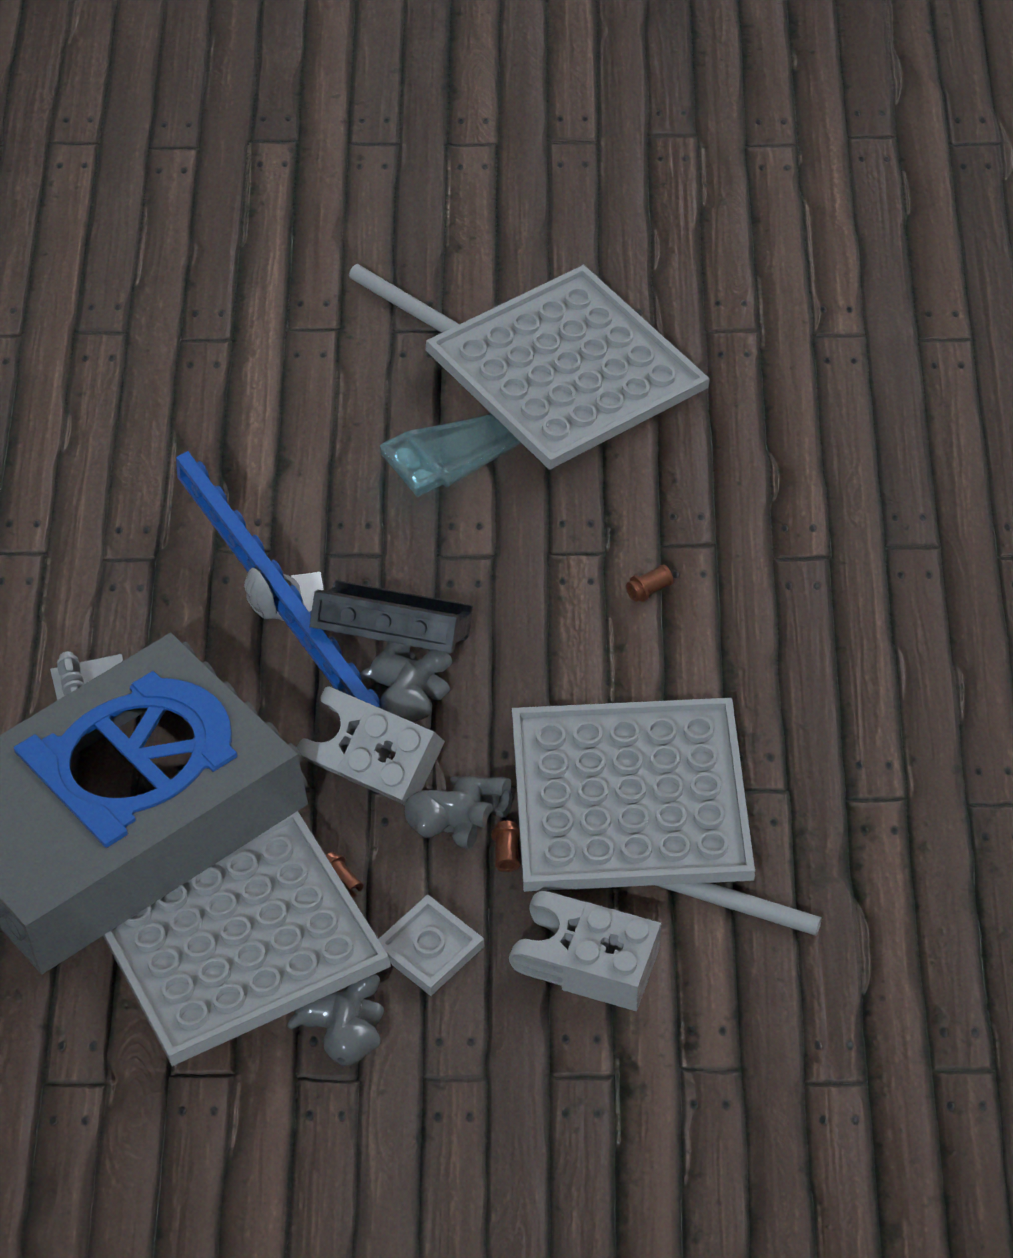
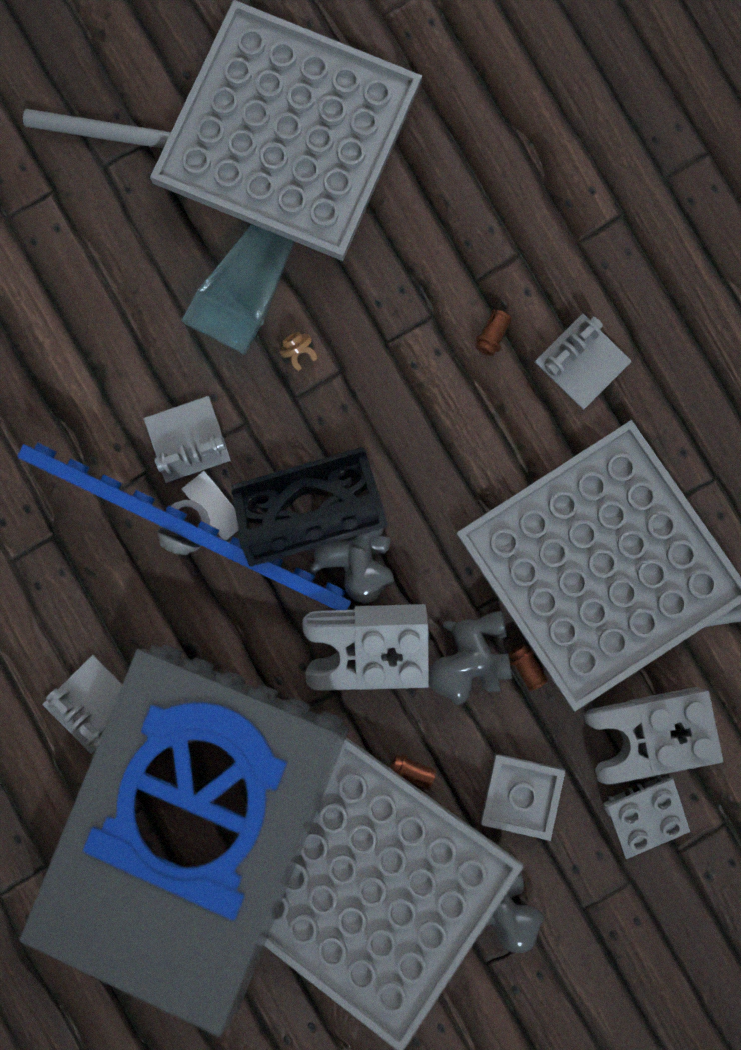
camera: 25 degrees left, 35 degrees up
none -> light grey hinge [144,396,231,483]
none -> medium nougat plate [279,332,317,371]
none -> light grey hinge [535,314,632,410]
none -> light grey hinge [603,775,690,859]

